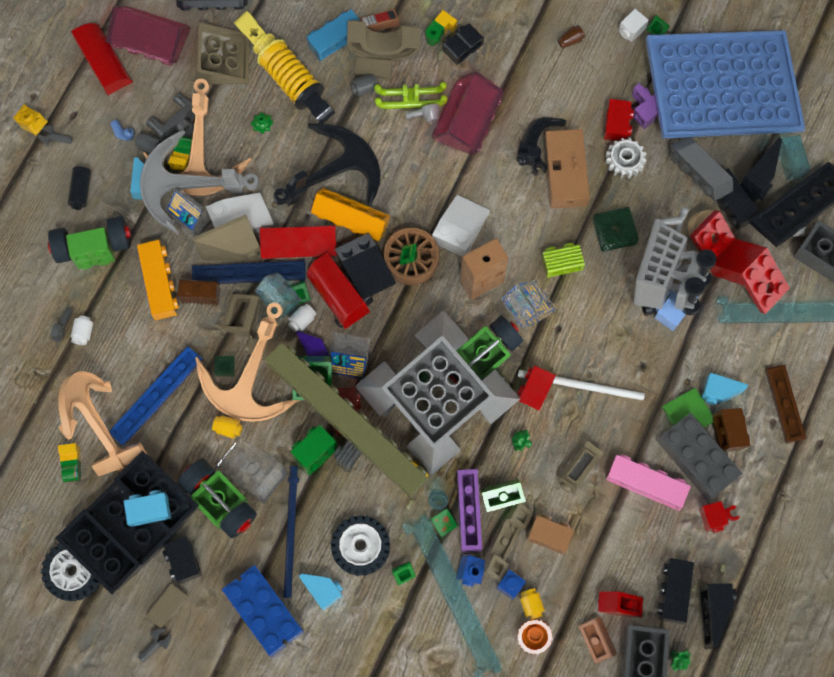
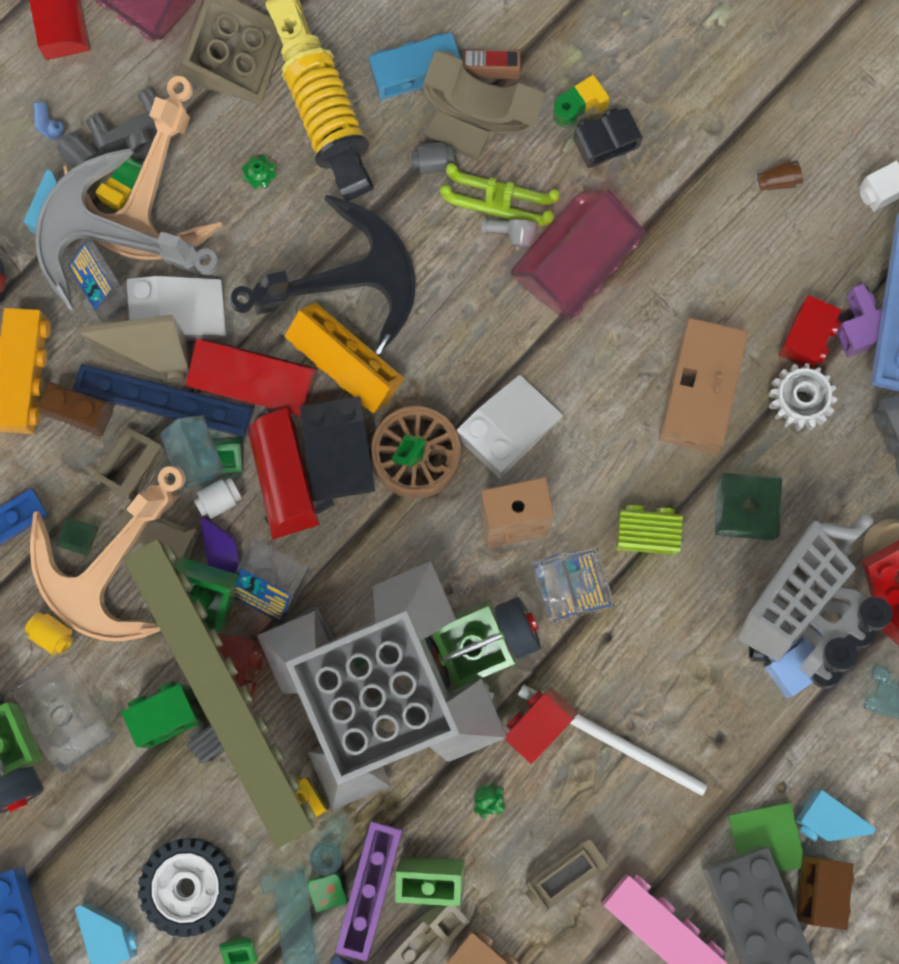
camera: 20 degrees right, 5 degrees up
dark blue bar [284,466,299,598] -> none
black piece [516,117,566,176] -> none

